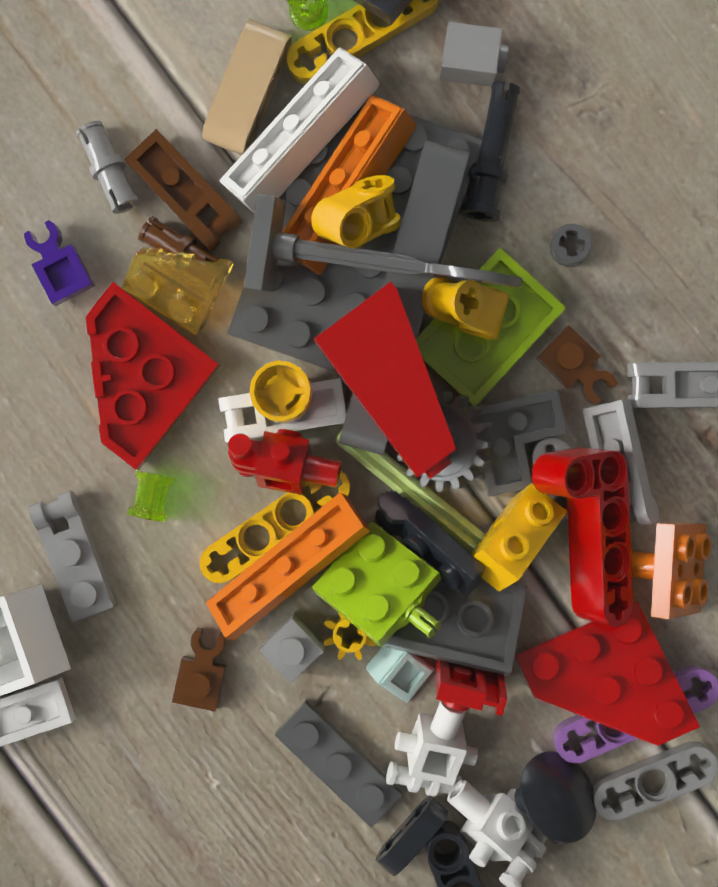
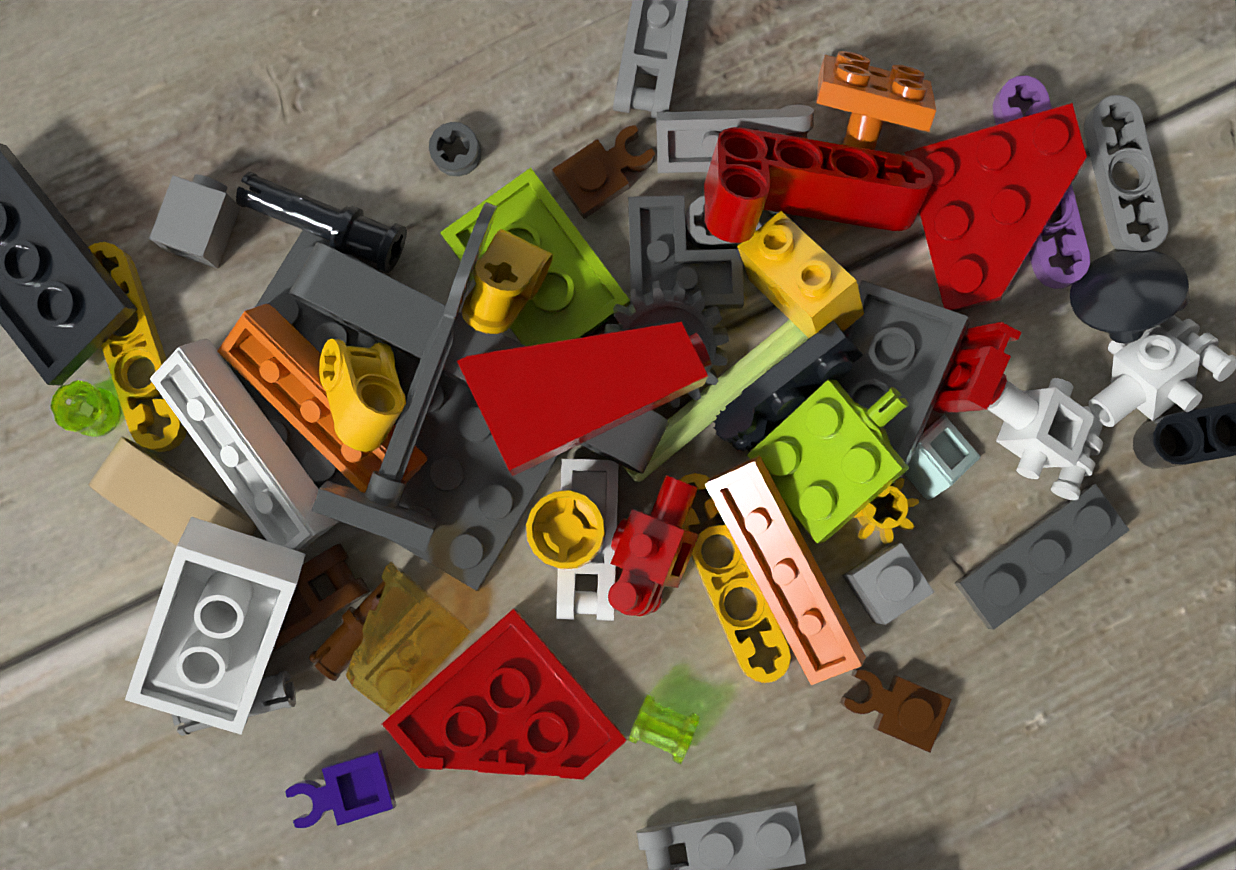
camera: 75 degrees left, 5 degrees down
black beam [376,796,449,876] -> none
none -> white slope [125,517,305,735]

